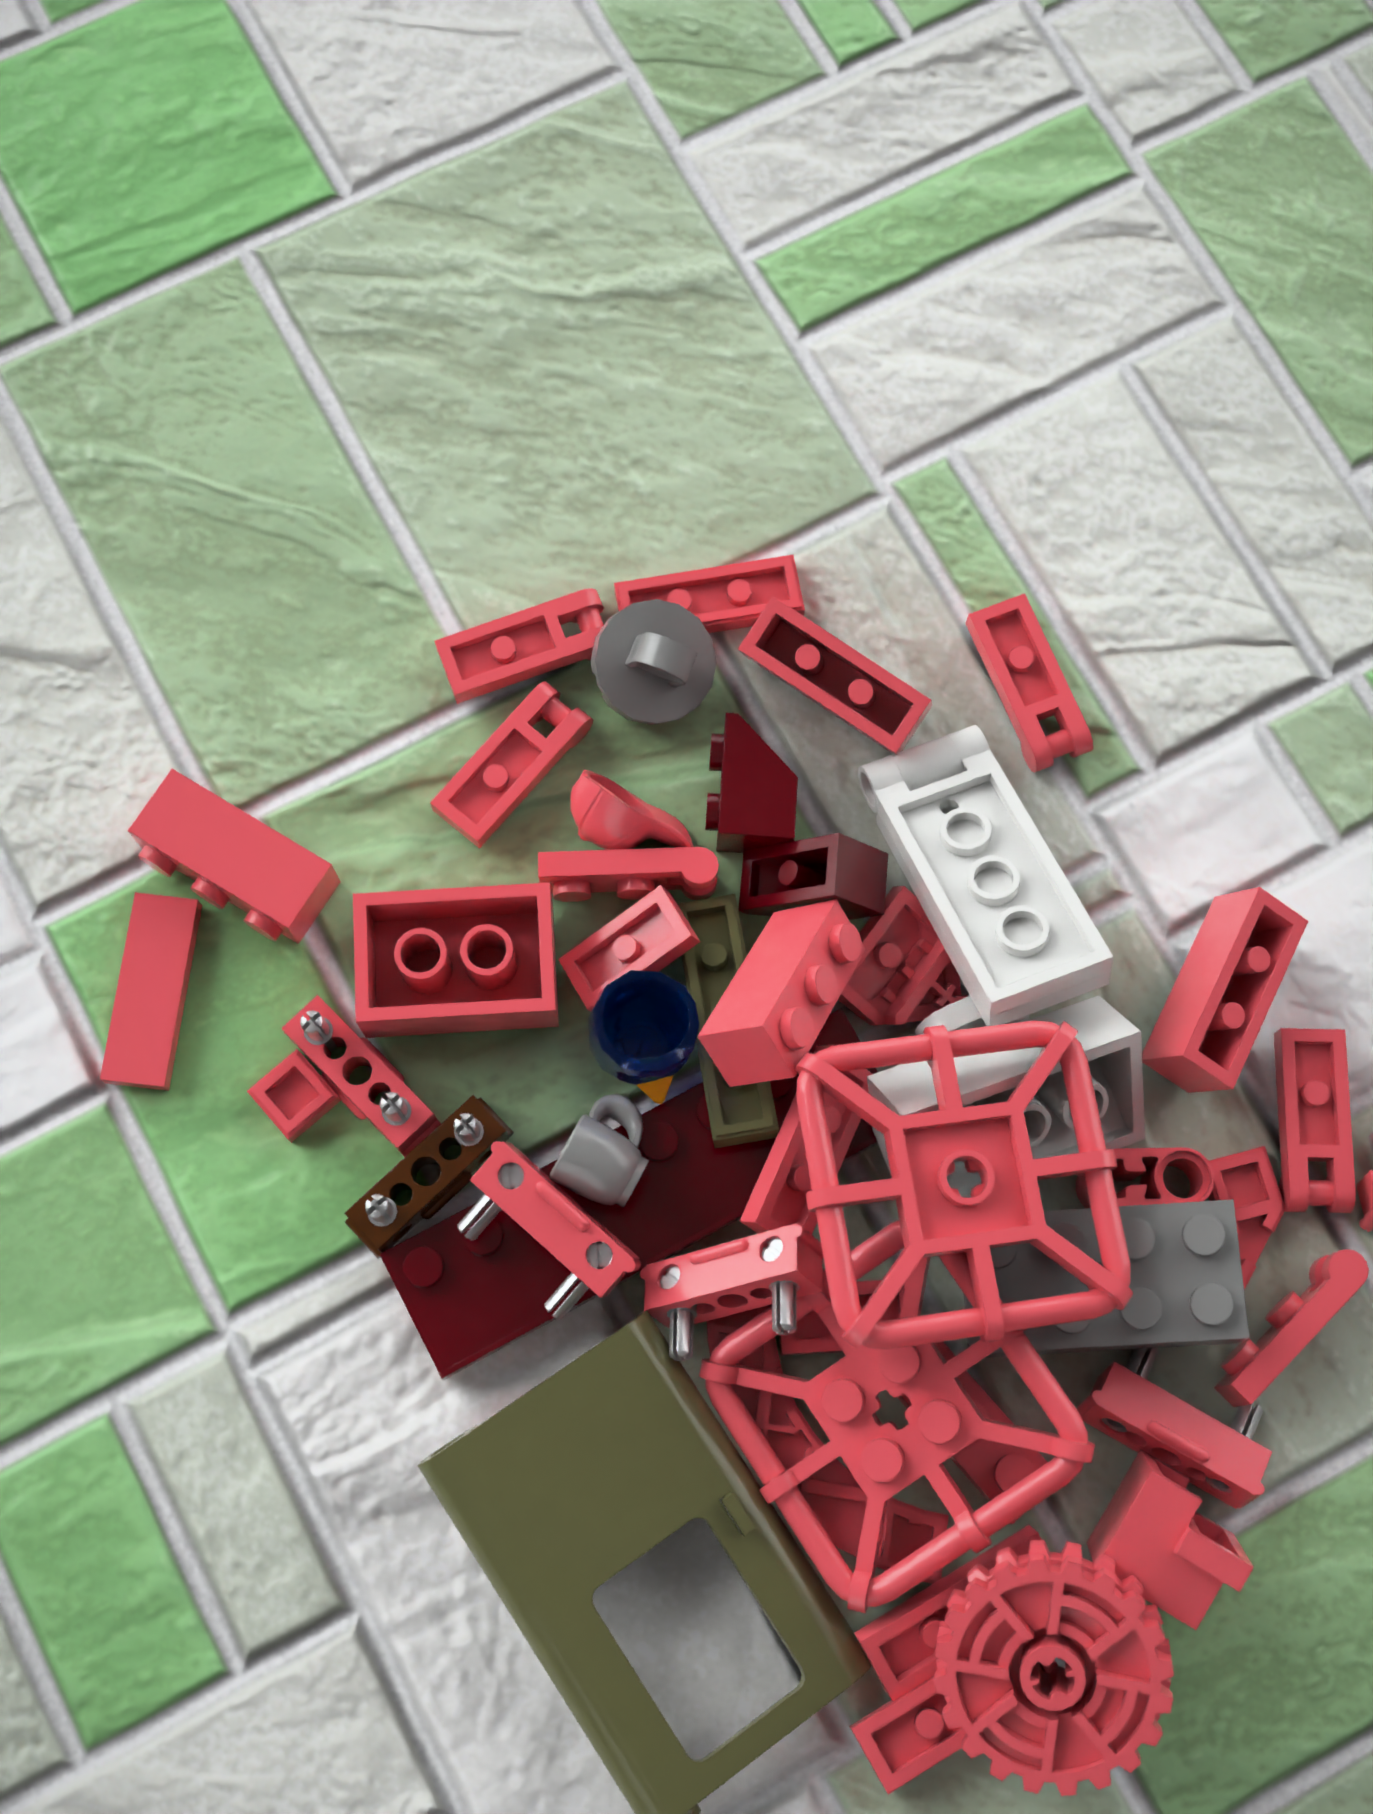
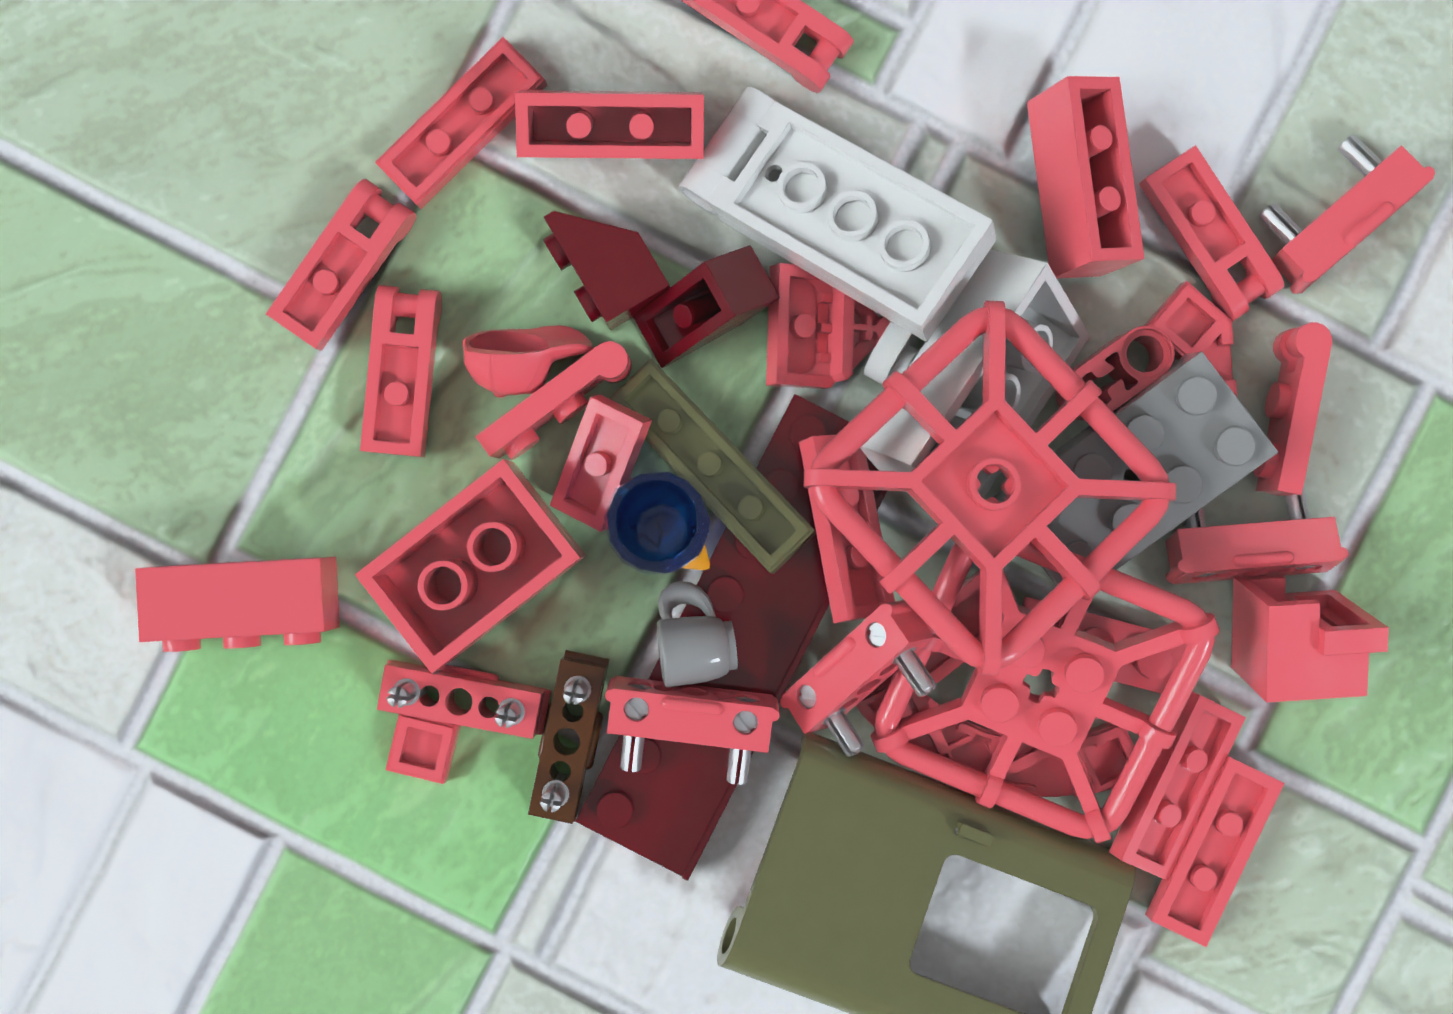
camera: 30 degrees left, 15 degrees up
coral tile [100,892,202,1091] -> none
light grey tile [590,599,717,725] -> none
coral brick [697,899,866,1087] -> none
coral piece [934,1539,1174,1796] -> none

